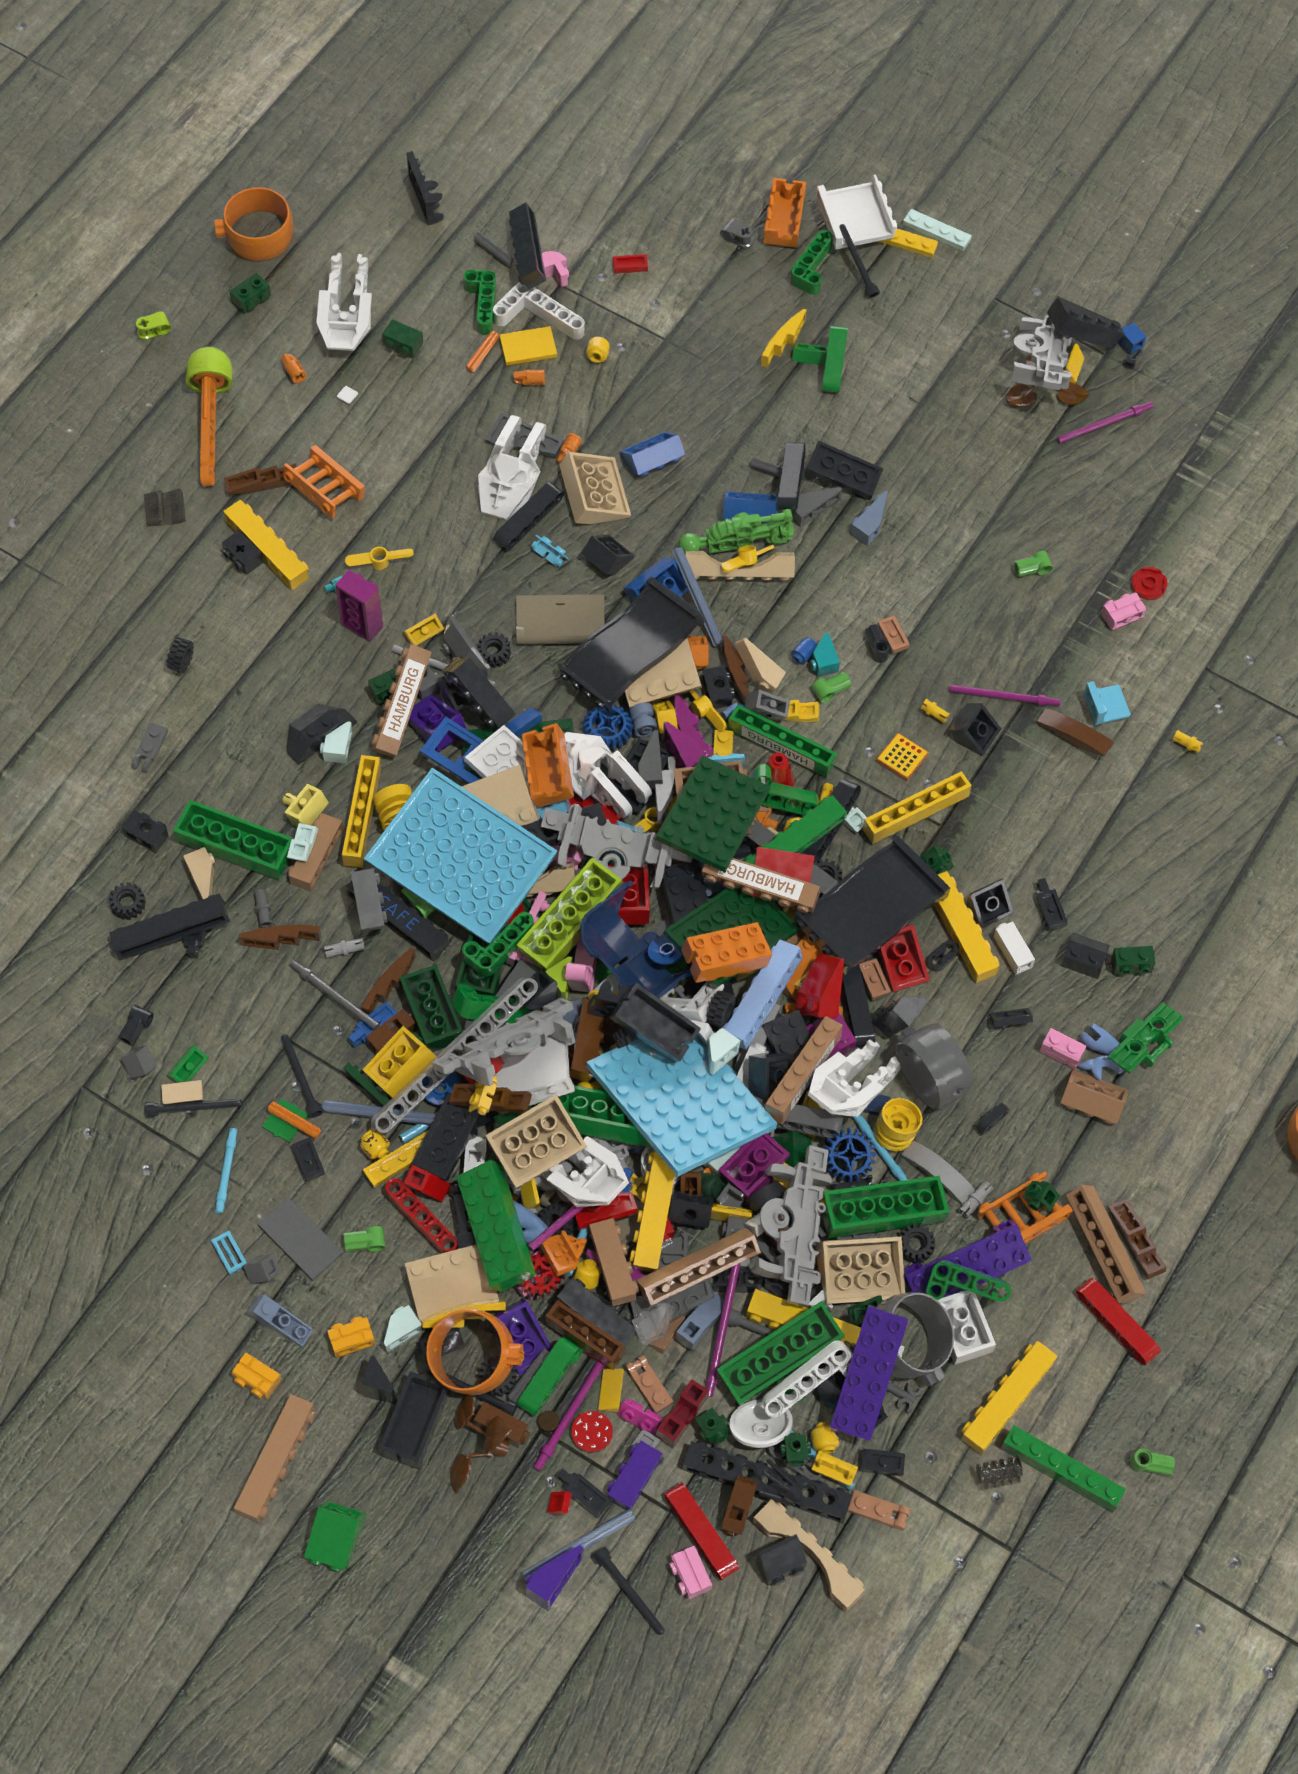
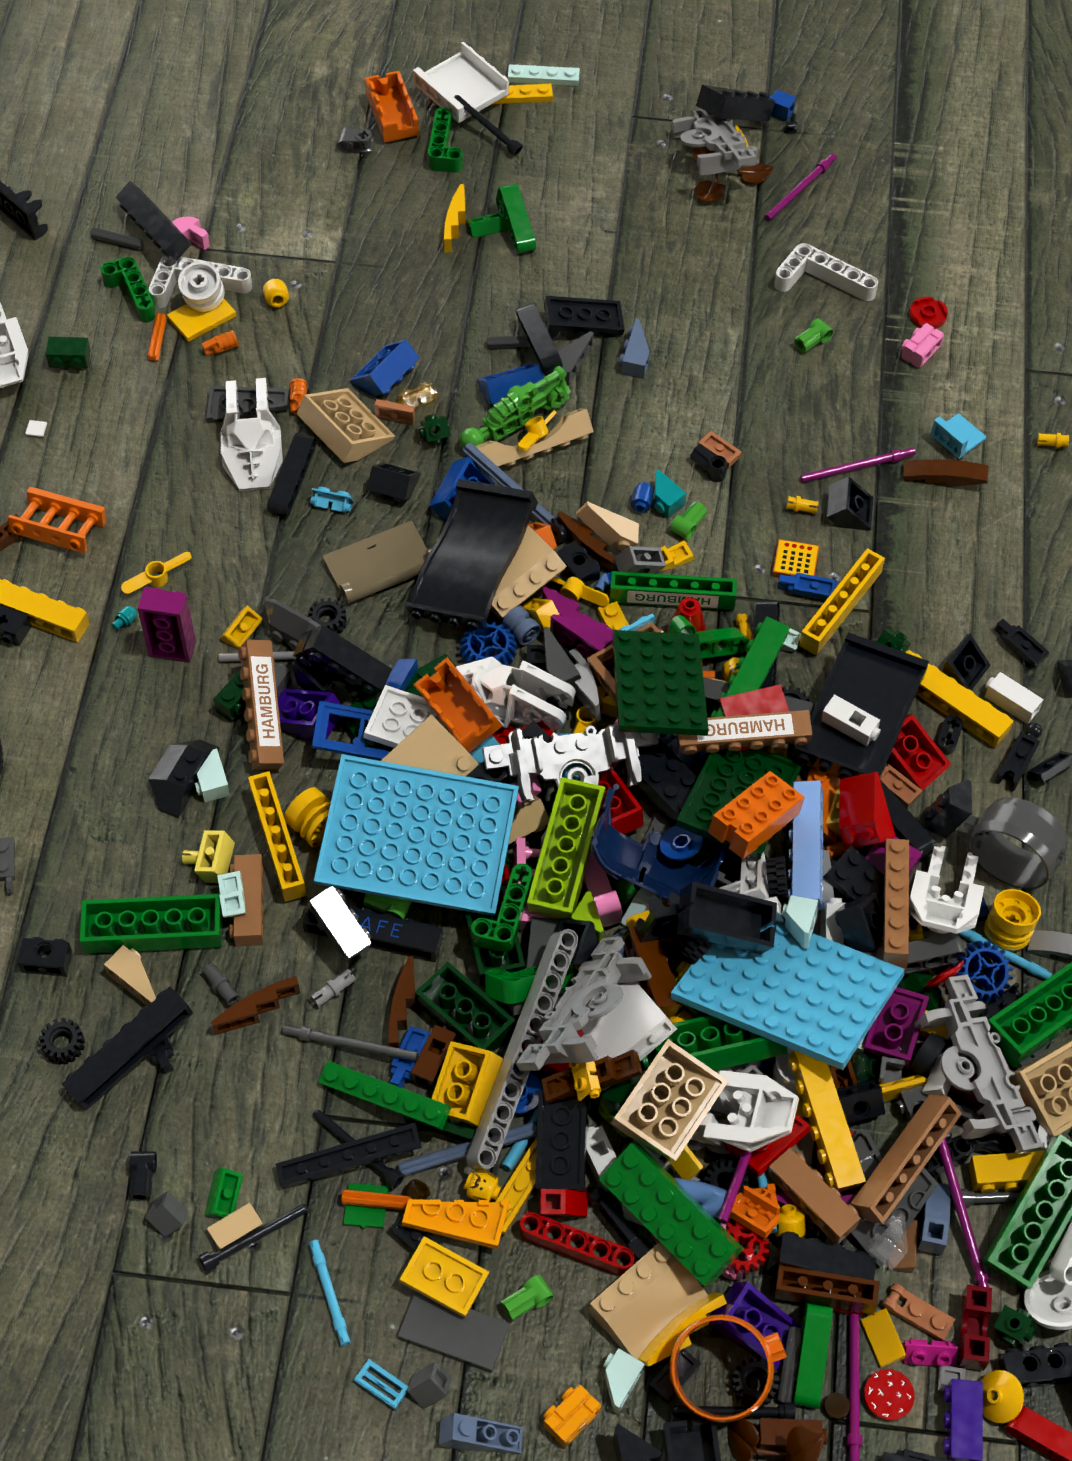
camera: 25 degrees left, 5 degrees down
red tile [613,254,648,274] -> none
none -> white wheel [178,261,225,312]
none -> black plate [276,1123,422,1189]
none -> green plate [318,1060,452,1130]
none -> nougat plate [374,399,415,425]
none -> clear yellow hinge [396,382,438,408]
none -> yellow plate [399,1236,489,1318]
none -> light orange wing [402,1199,510,1250]
none -> dark brown tile [405,1179,430,1200]
none -> dark green brick [418,414,451,444]
none -> black piece [551,517,568,543]
none -> white beam [774,243,878,301]
none -> blue hinge [777,572,837,600]
none -> white brick [821,694,881,746]
none -> red dish [924,960,964,989]
none -> yellow dish [981,1370,1024,1423]
none -> black plate [995,722,1042,791]

